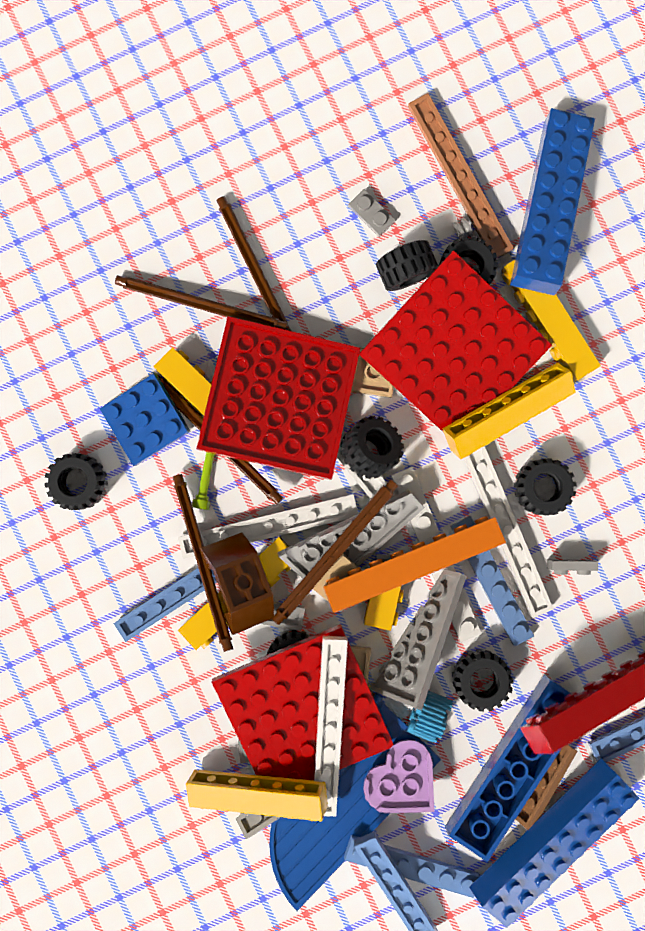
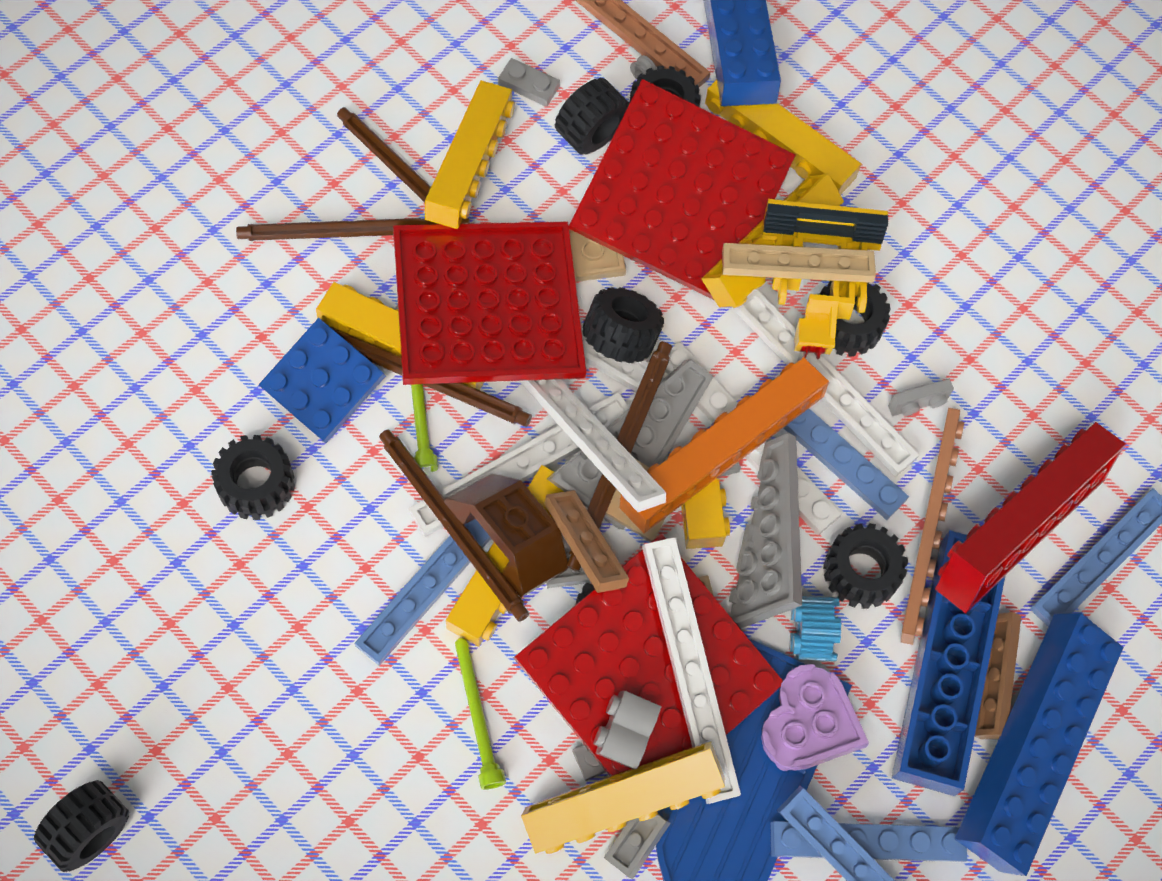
camera: 30 degrees left, 20 degrees down
none -> yellow brick [425,80,515,229]
none -> lime piece [455,638,507,790]
none -> white plate [519,379,666,512]
none -> medium nougat plate [544,490,629,593]
none -> light grey brick [594,691,661,769]
none -> tan plate [722,243,876,283]
none -> yellow container [762,199,888,359]
none -> nougat plate [901,408,965,645]

